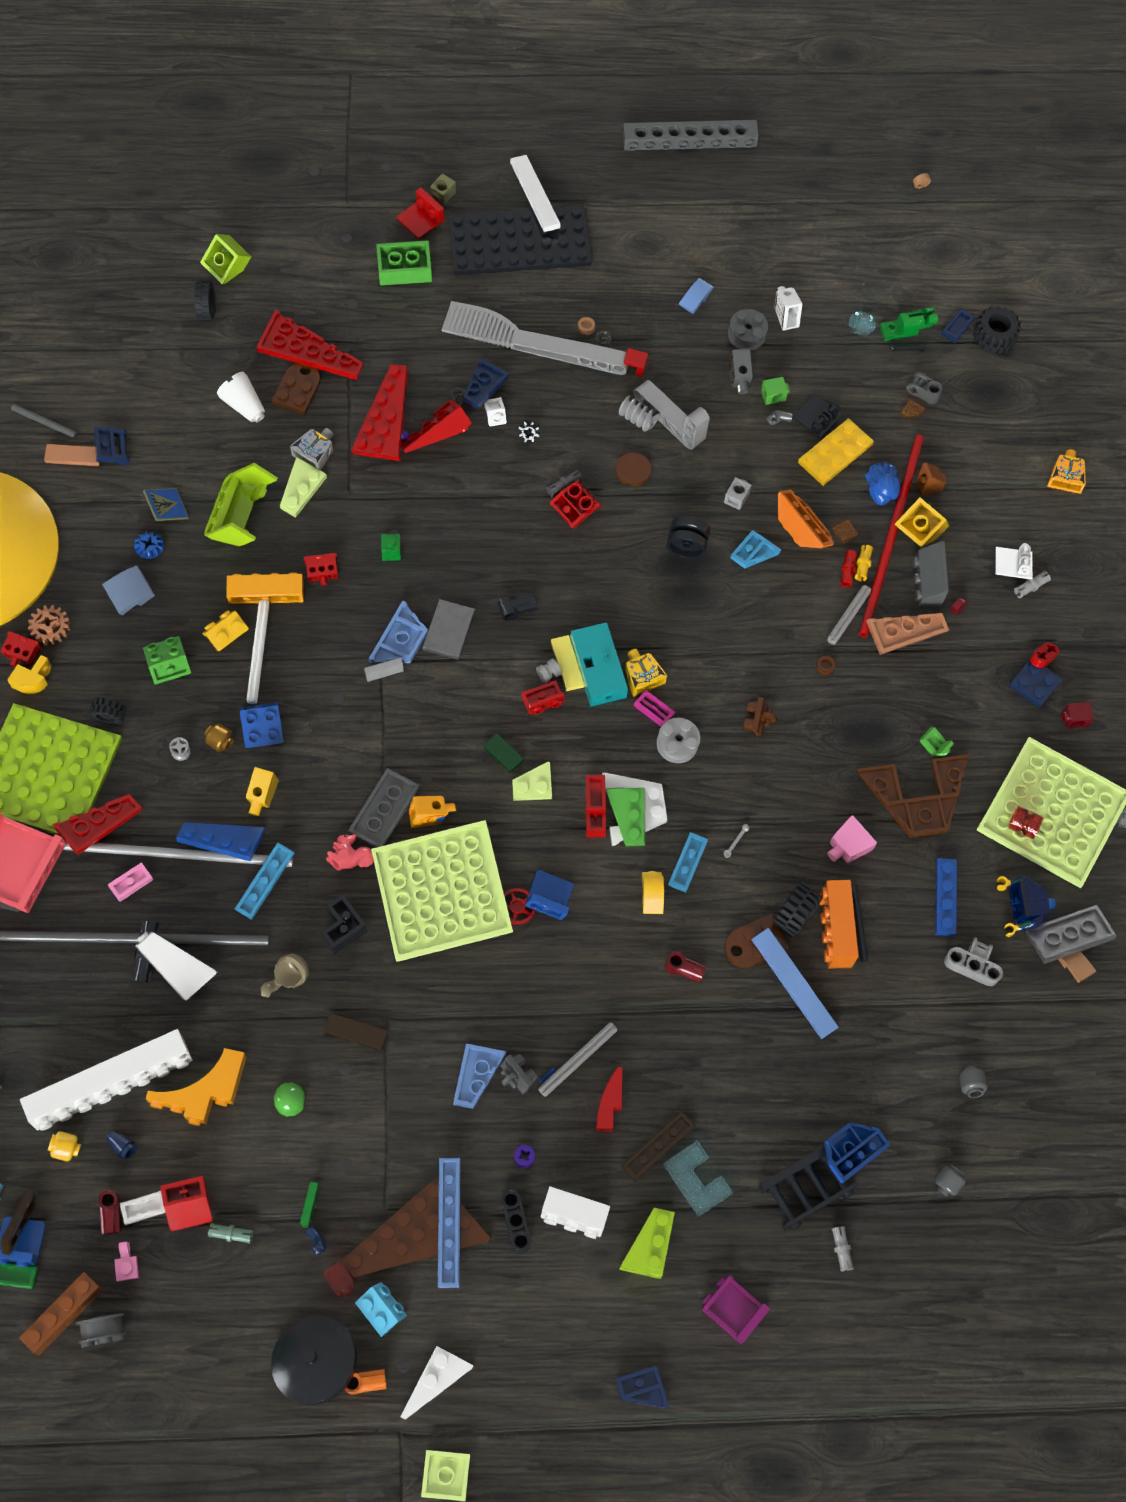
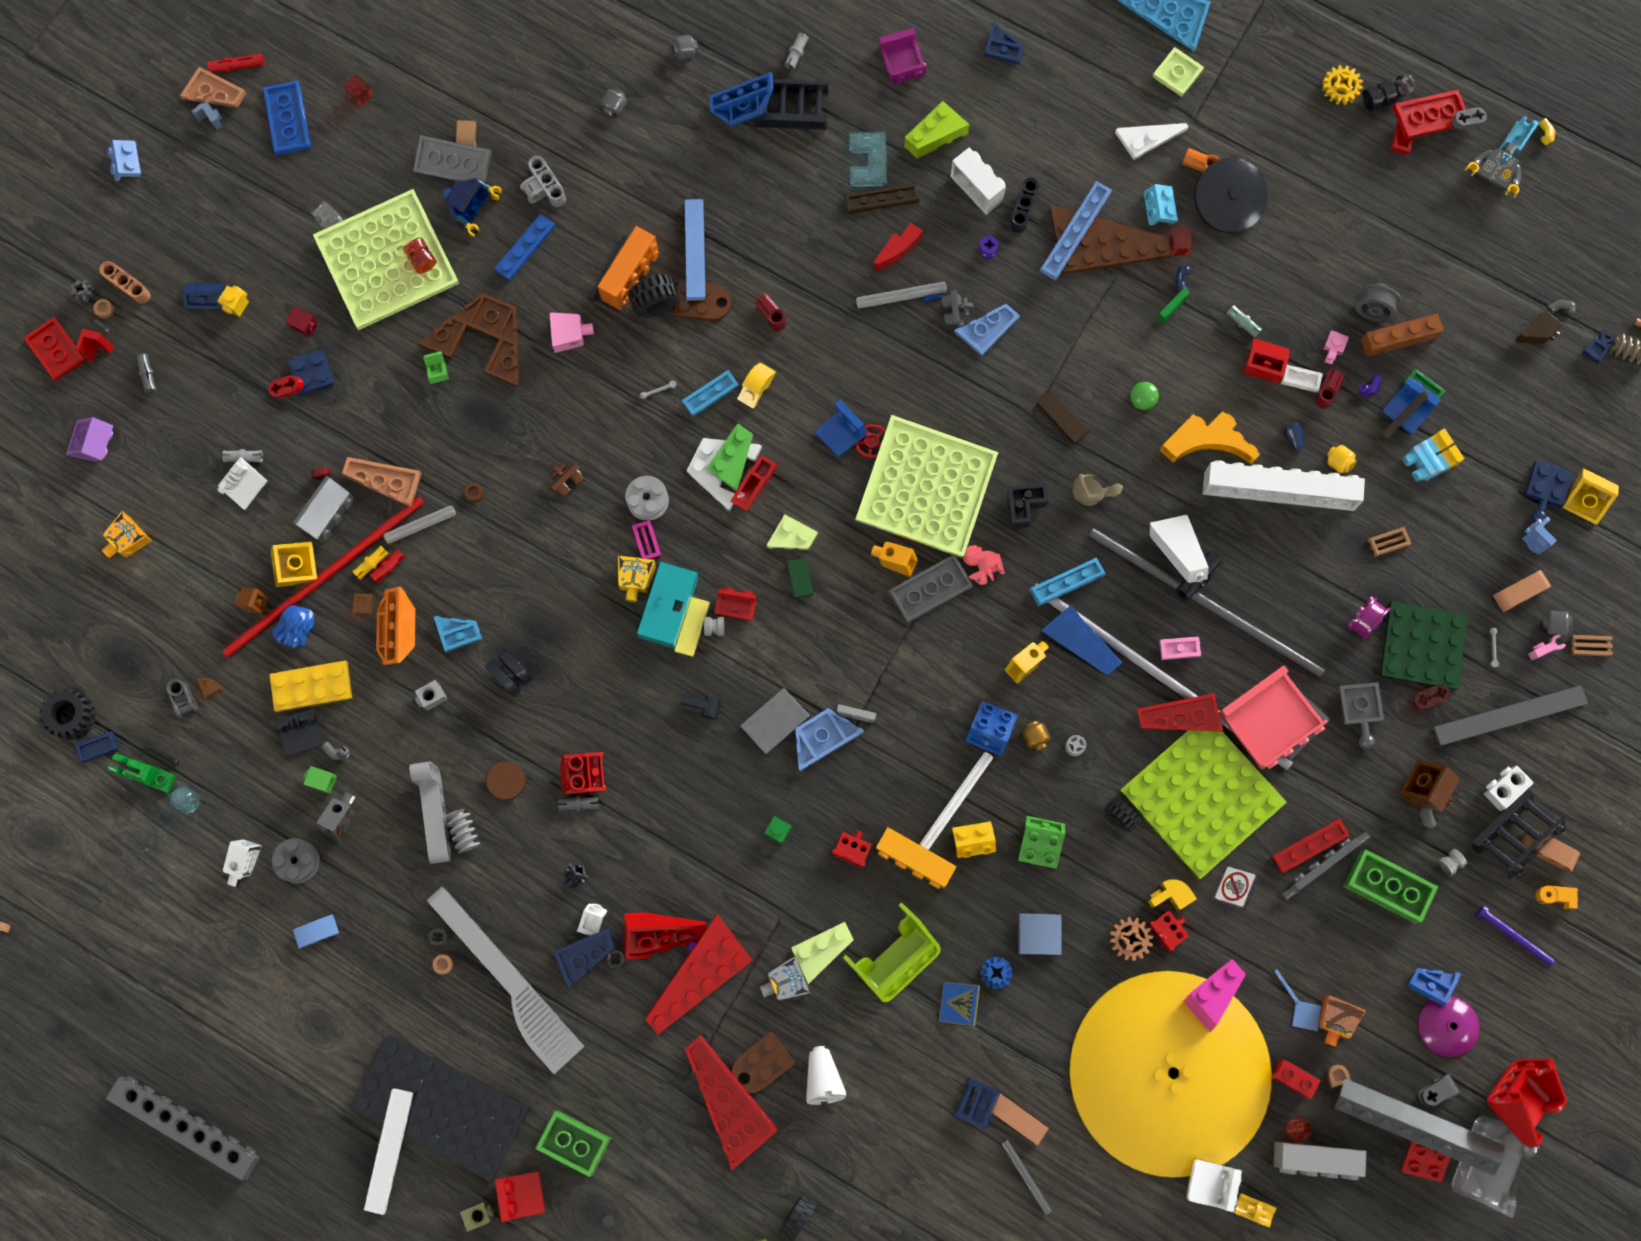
camera: 140 degrees left, 10 degrees up
red panel [624,348,648,377] -> none
none -> dark purple arm [1358,375,1383,397]

